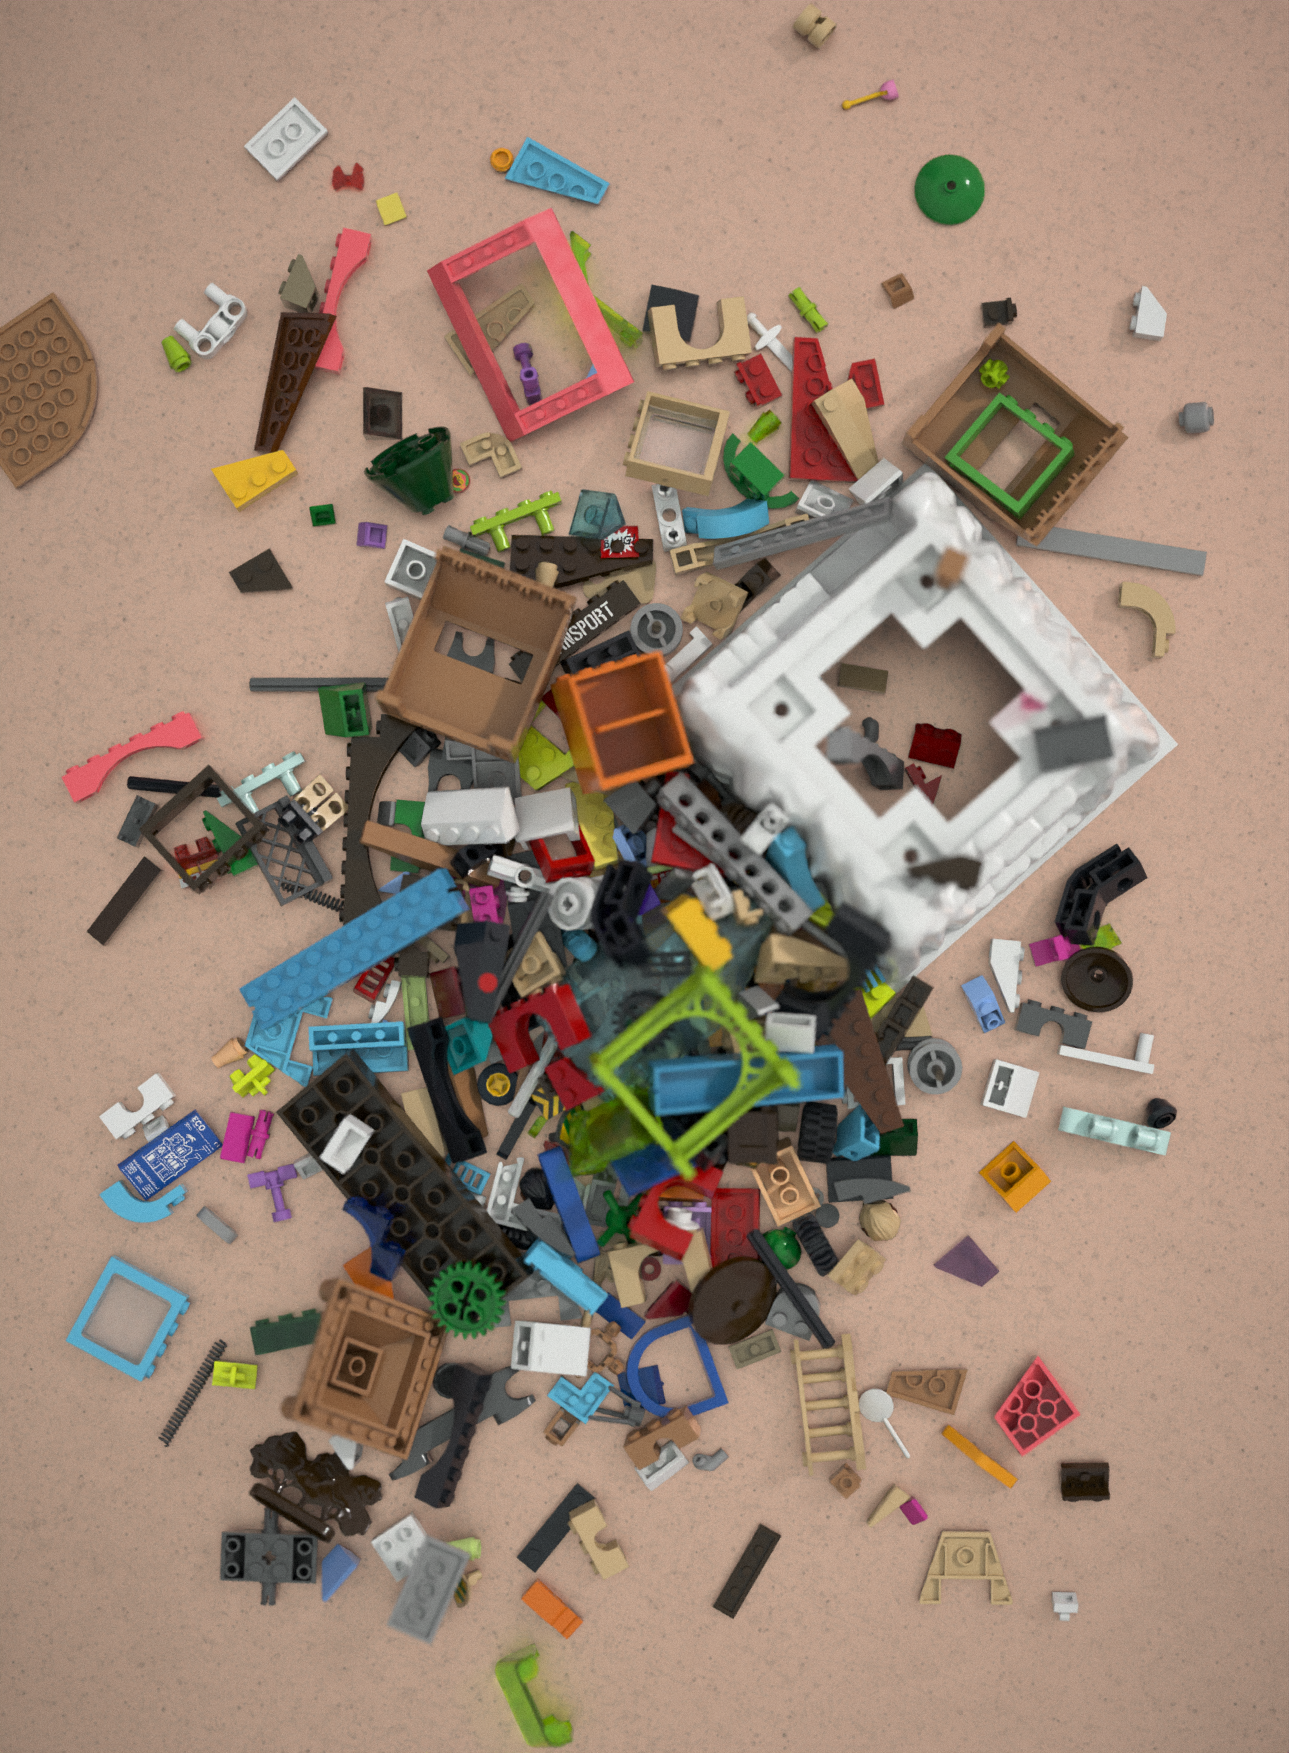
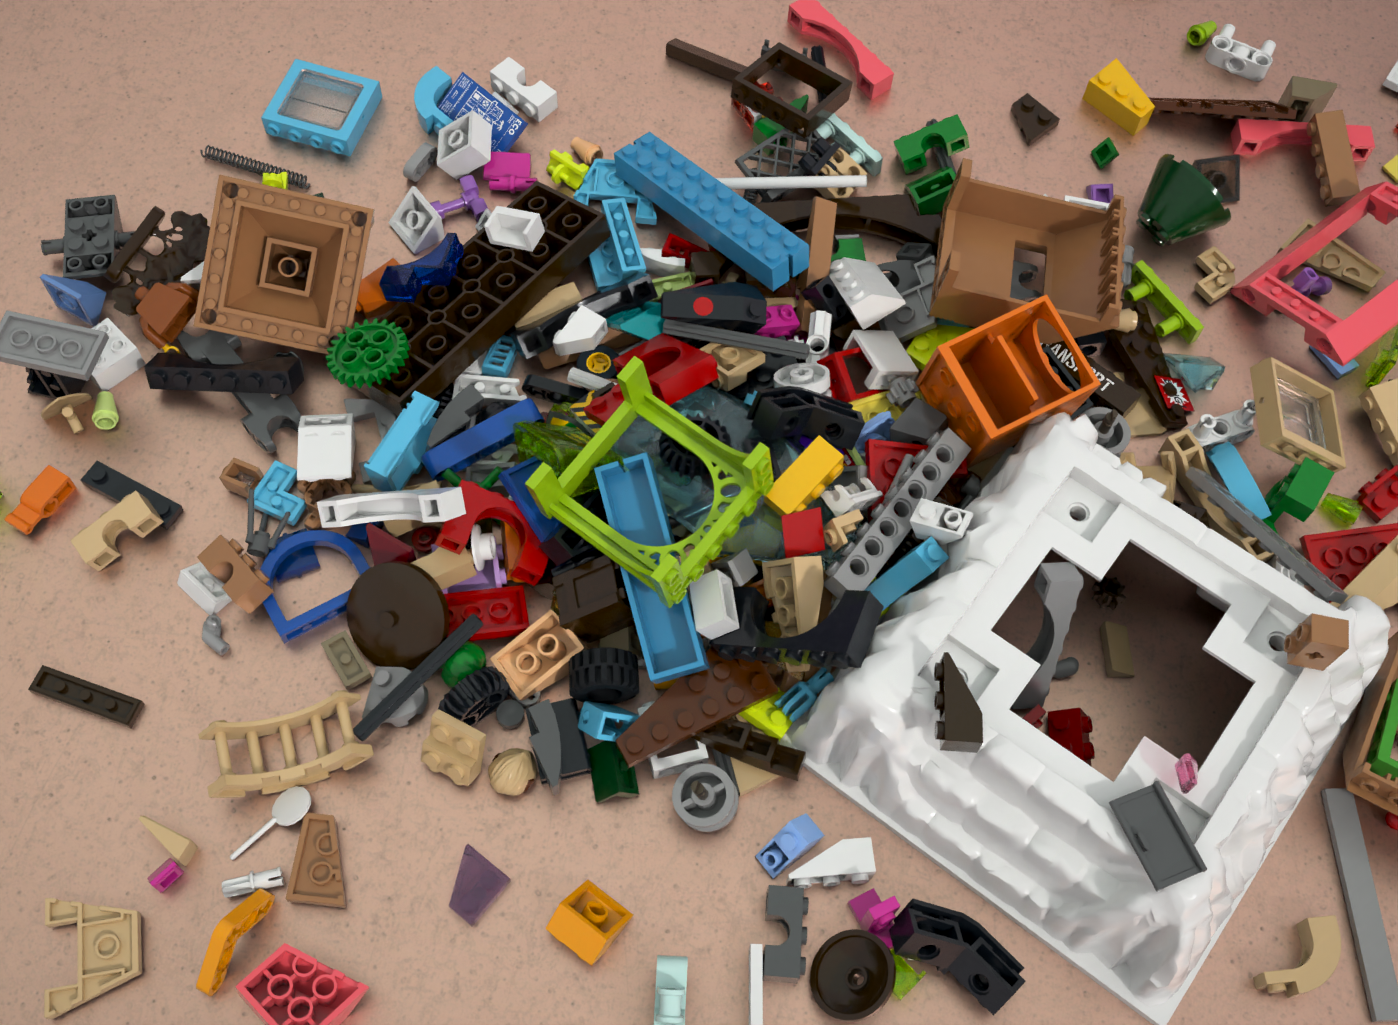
camera: 75 degrees right, 25 degrees down
tile [453,469,470,493] -> none
medium nougat window [828,1463,862,1499] -> none
white slope [980,1059,1040,1118] -> none
none -> dark orange torso [135,282,199,354]
none -> white axle [222,867,284,898]
none -> white arch [317,487,466,528]
none -> white slope [388,186,445,254]
none -> white brick [437,110,492,180]
none -> white slope [553,305,608,356]
none -> white piece [716,175,867,189]
none -> red sticker [781,507,825,558]
none -> light grey gear [886,377,919,408]
none -> green arch [893,114,970,174]
none -> medium nougat brick [1307,110,1360,207]

